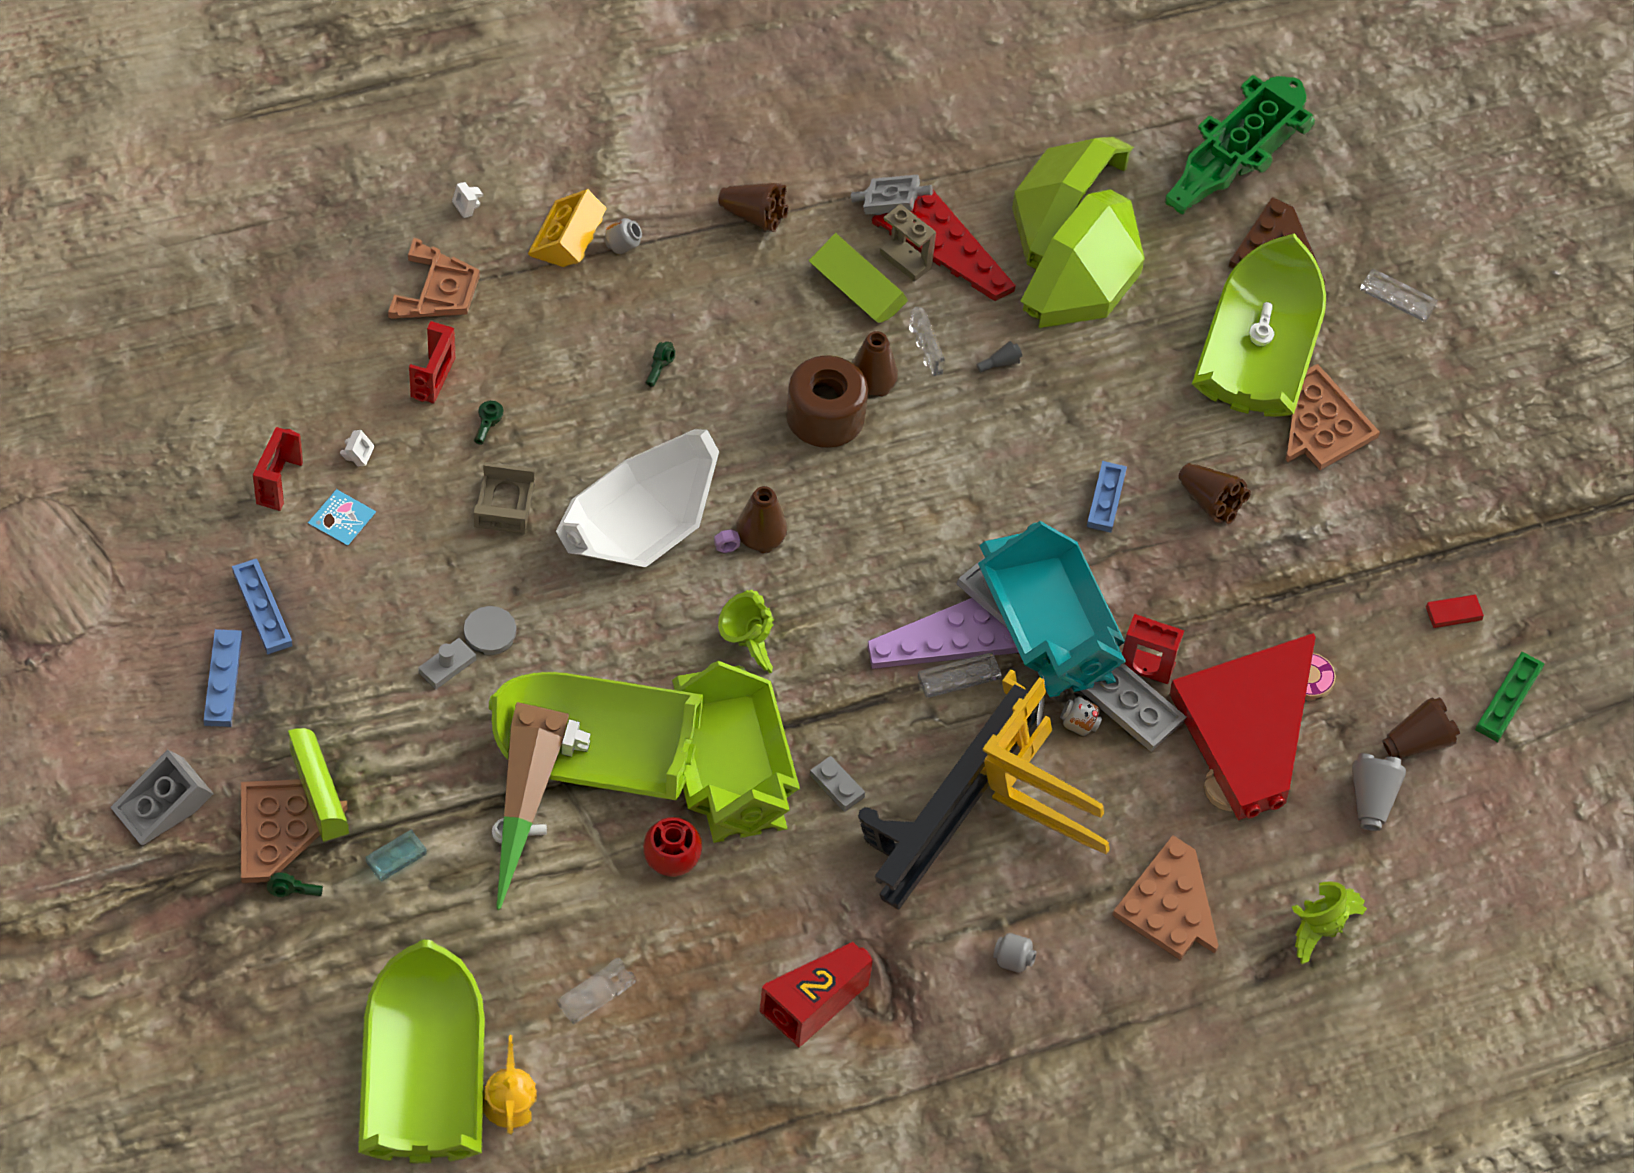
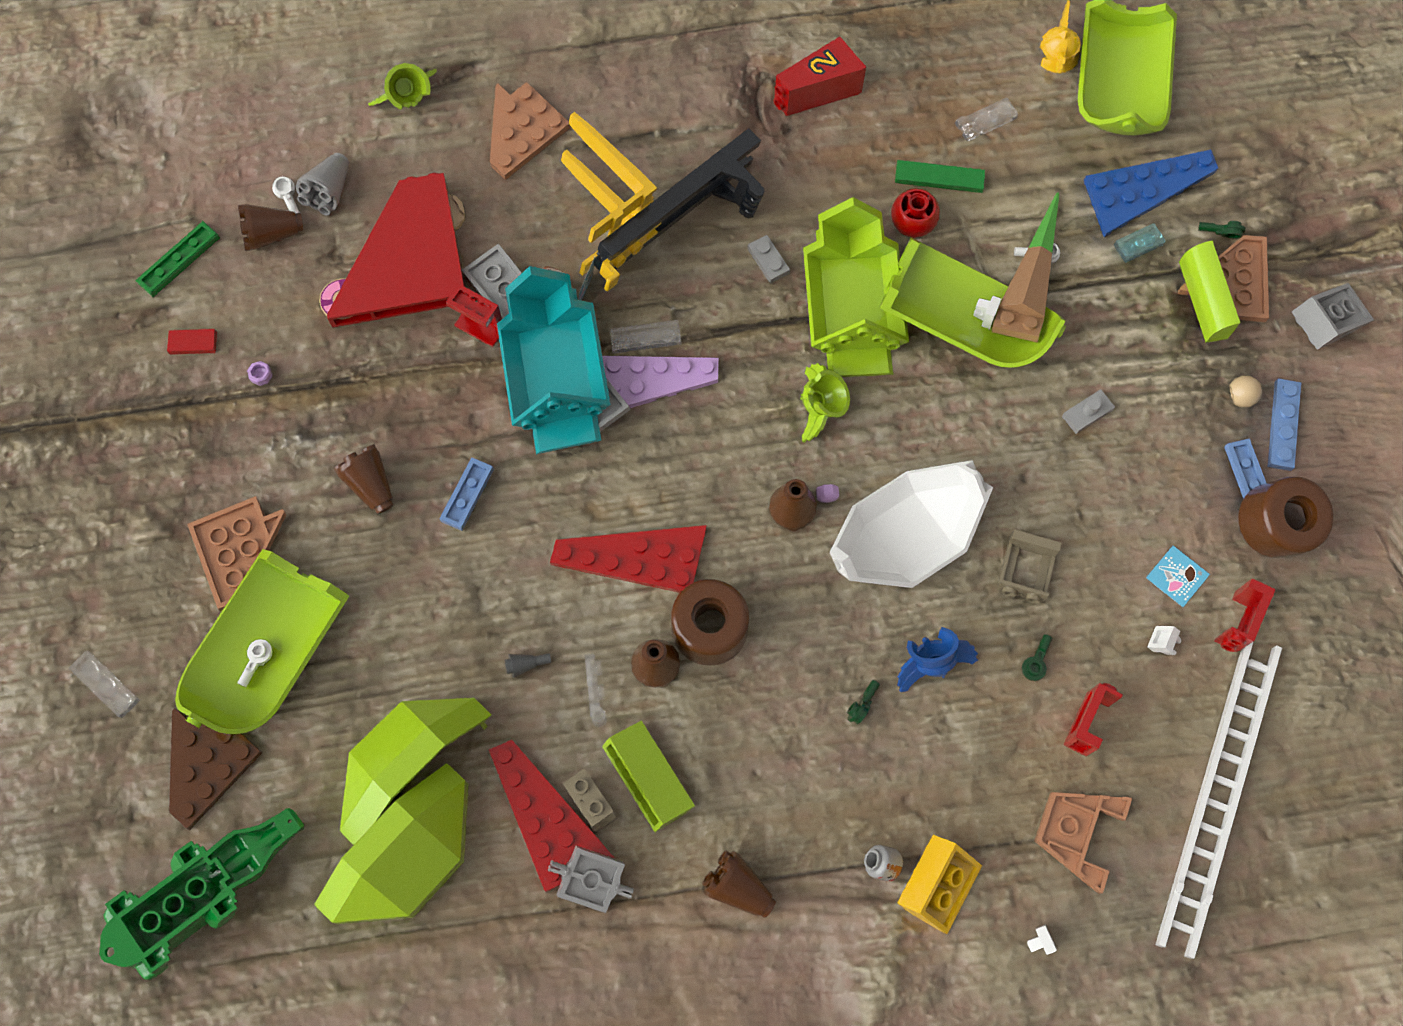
camera: 165 degrees left, 15 degrees up
light grey tile [464,606,517,655] -> none
light grey head [994,933,1037,973] -> none
none -> lavender tile [247,361,272,386]
none -> white plate [272,177,300,214]
none -> red wing [550,525,707,593]
none -> green tile [894,160,985,193]
none -> blue helmet [897,627,978,692]
none -> blue wing [1083,150,1218,237]
none -> white ladder [1155,642,1282,959]
none -> tan piece [1229,376,1262,407]
none -> reddish brown piece [1238,476,1334,558]

